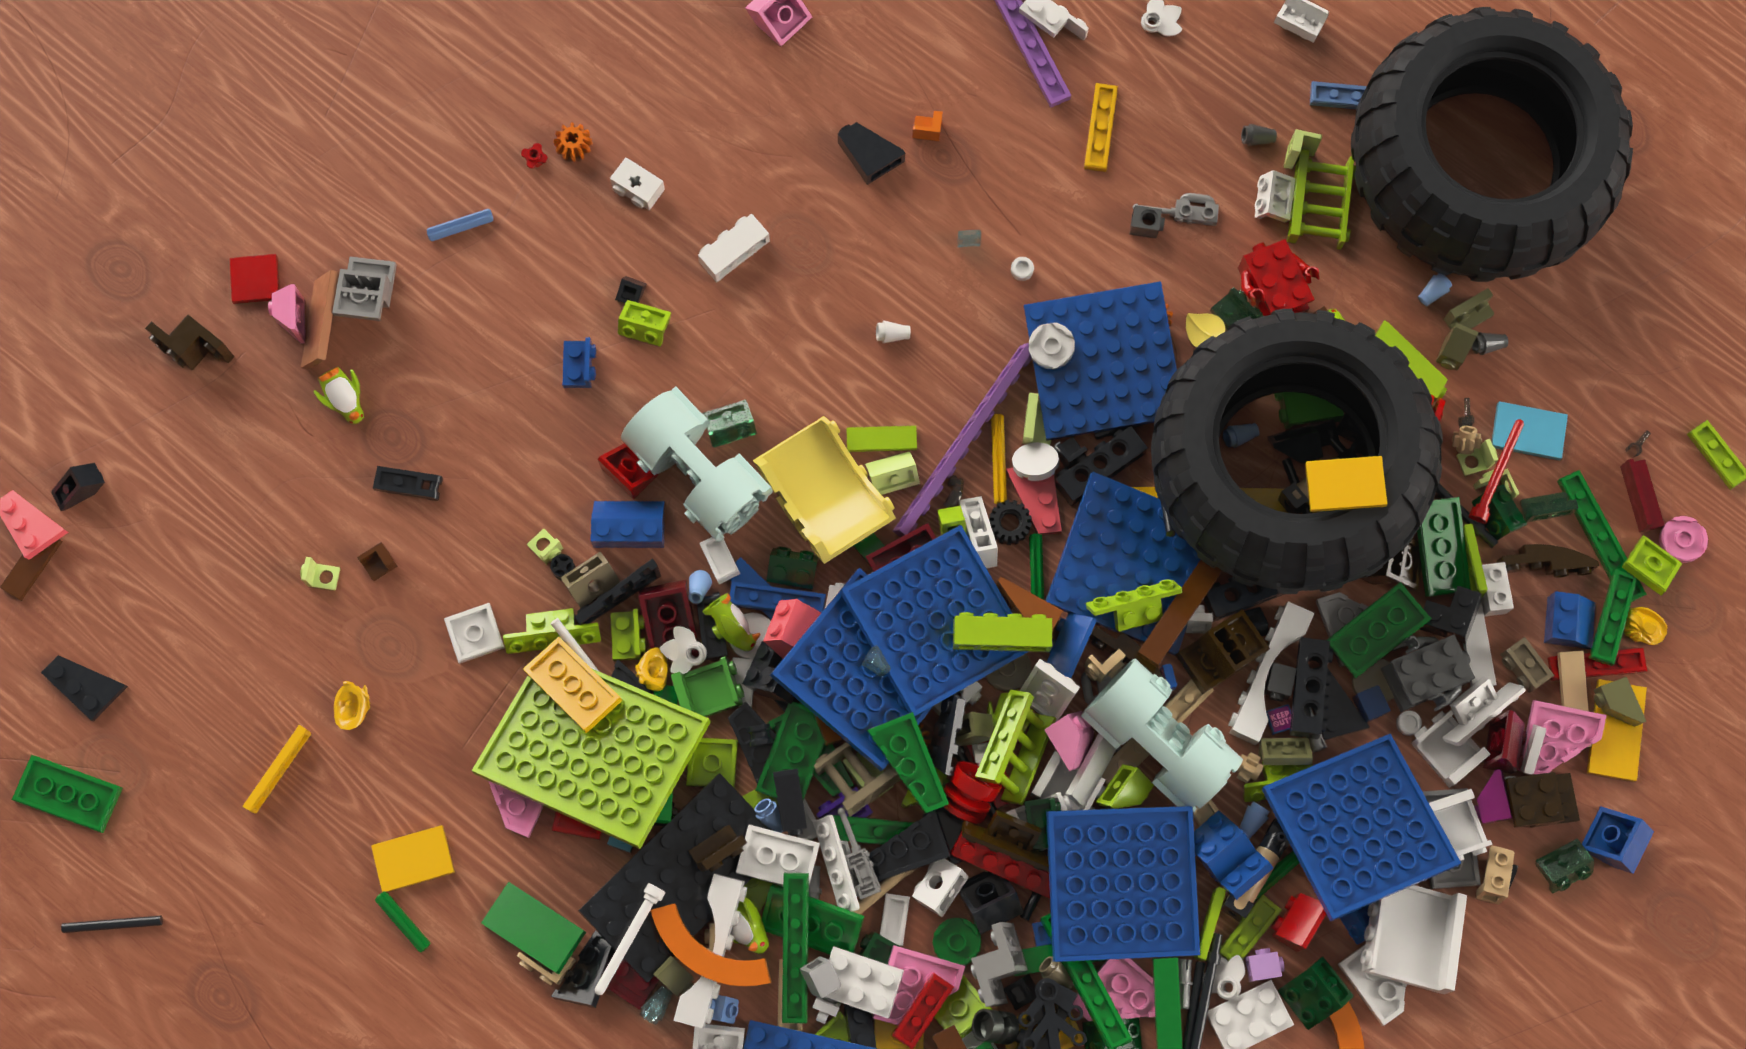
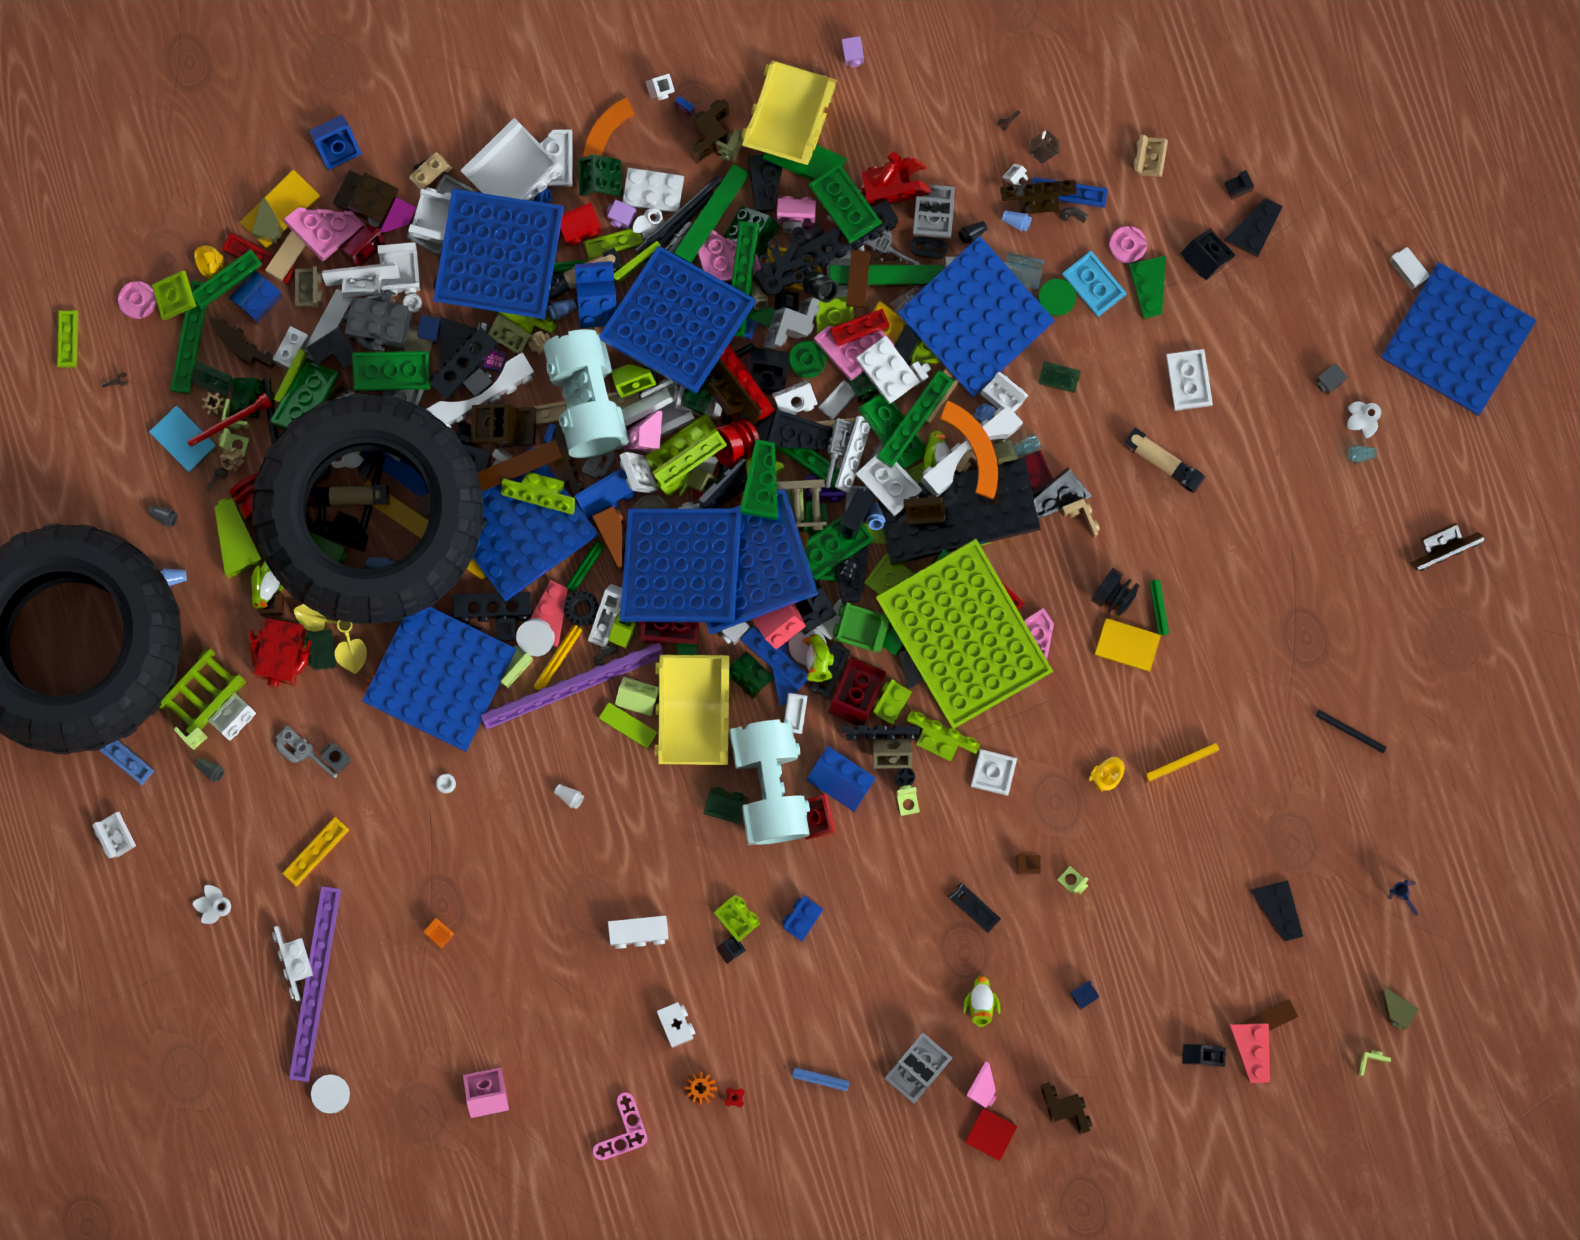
camera: 145 degrees left, 5 degrees up
green tile [11,754,123,833] -> none
nougat tile [301,270,339,370] -> none
green tile [481,882,586,974] -> none
yellow plate [523,637,622,733] -> none
white bar [551,618,600,672] -> none
white piece [595,883,666,995] -> none
yellow hat [635,647,668,691] -> none
white plate [660,626,707,674] -> none
light blue cone [688,570,712,604] -> none
light grey panel [800,956,841,999] -> none
black slope [838,122,906,185] -> none
clear light blue slope [862,645,891,677] -> none
lime brick [953,612,1052,652] -> none
clear light blue tile [957,230,981,247] -> none
white tile [1029,323,1075,369] -> none
tan bracket [1084,649,1126,683] -> none
yellow tile [1305,456,1387,512] -> none
olive slope [1436,323,1478,370] -> none
olive bracket [1443,288,1494,330] -> none
white tile [1520,724,1546,775] -> none
clear green bracket [1535,839,1594,894] -> none
dark red panel [1620,459,1665,533] -> none
none -> tan gear [202,392,225,416]
none -> bright pink beam [593,1092,647,1161]
none -> dark blue panel [1070,980,1099,1010]
none -> black wheel [1091,568,1140,619]

